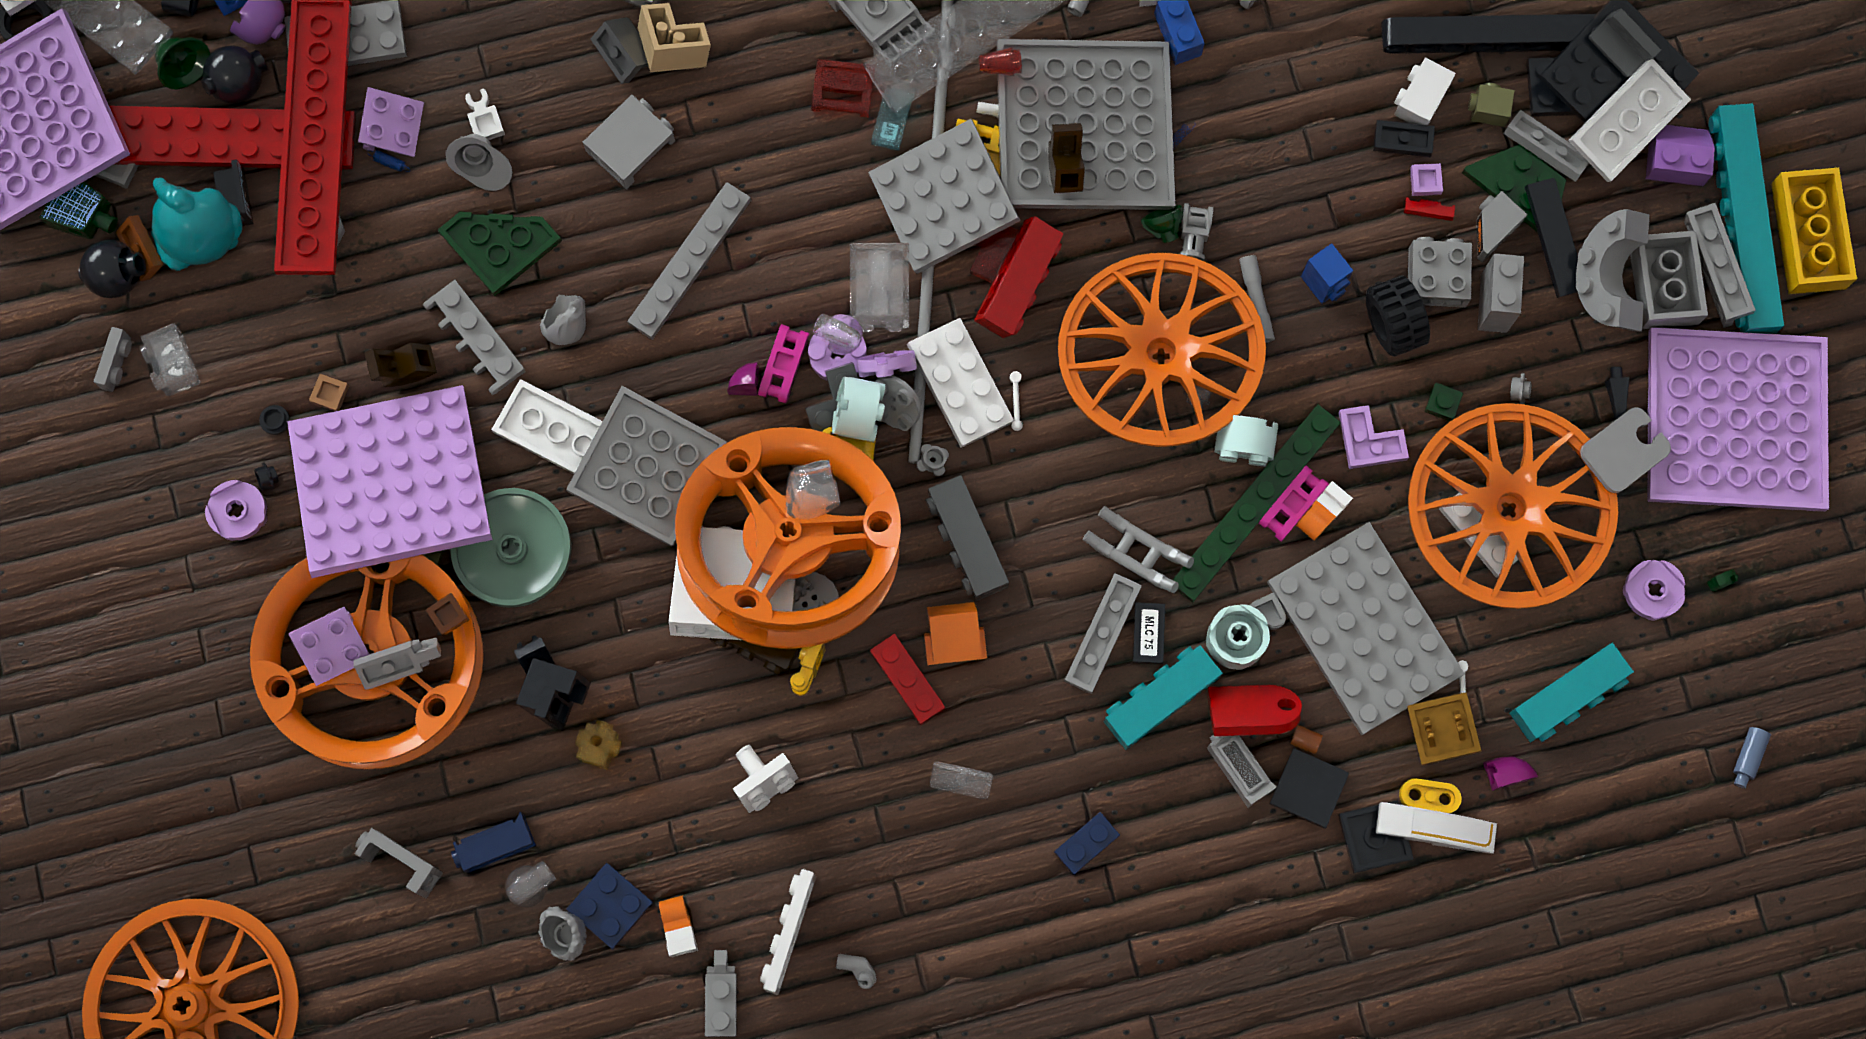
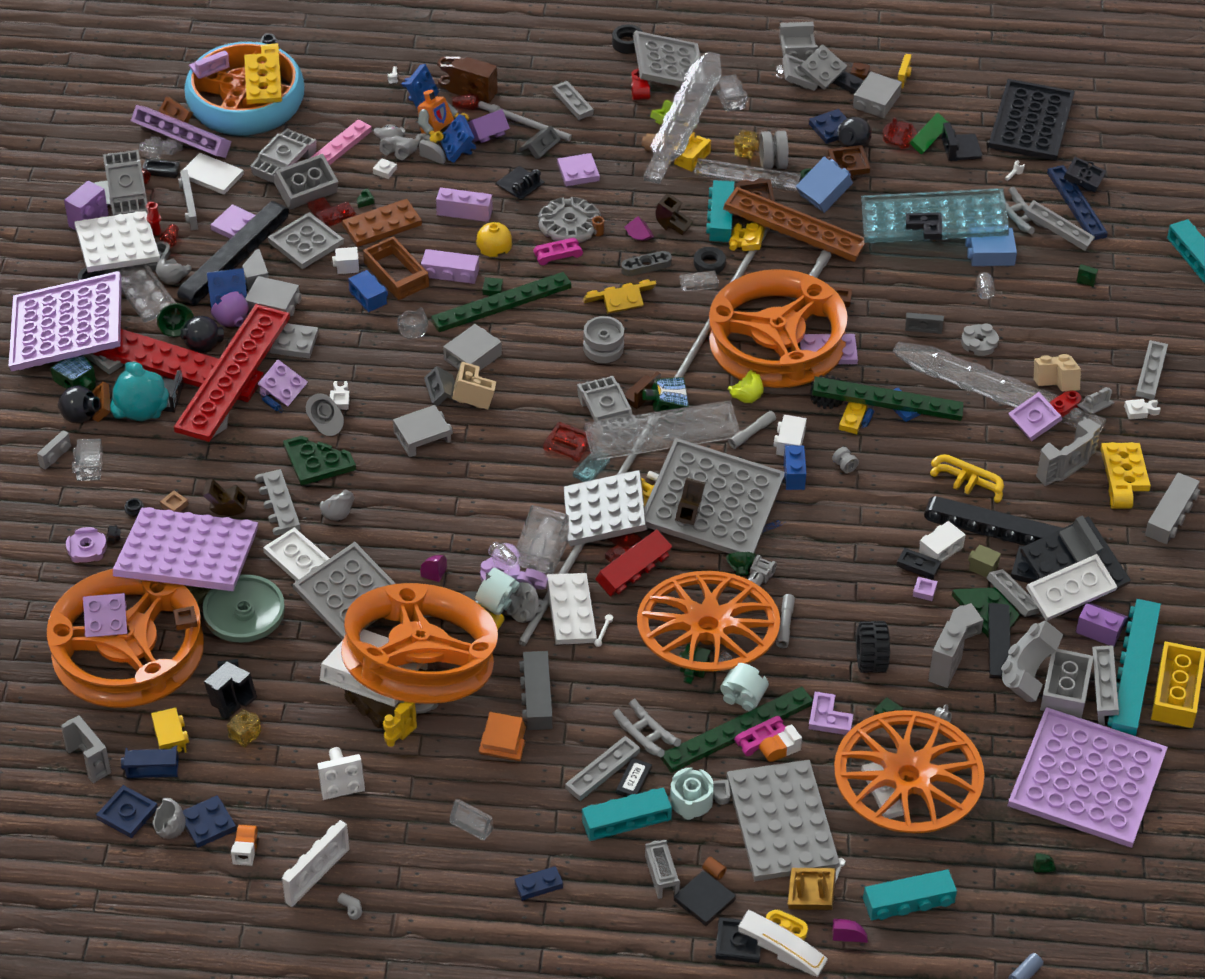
camera: 20 degrees right, 30 degrees down
light grey hinge [353,638,441,690] -> none
clear piece [505,861,556,908] -> none
light grey plate [627,182,751,340] -> none
light grey hinge [705,950,737,1037] -> none
dark pink plate [758,324,810,404] -> none
clear piece [785,460,840,519] -> none
red plate [870,633,945,726] -> none
light grey plate [917,444,949,476] -> none
clear red cone [979,47,1022,76] -> none
red tile [1207,685,1302,736] -> none
blue brick [1301,243,1353,304] -> none
red piece [1404,197,1455,221] -> none
light grey brick [1408,237,1472,308] -> none
light grey piece [1580,407,1671,493] -> none
black piece [1605,366,1630,420] -> none
lavender plate [1622,560,1685,621] -> none
none -> dark blue plate [96,785,158,838]
none -> yellow hinge [151,708,189,753]
none -> dark green brick [679,644,711,684]

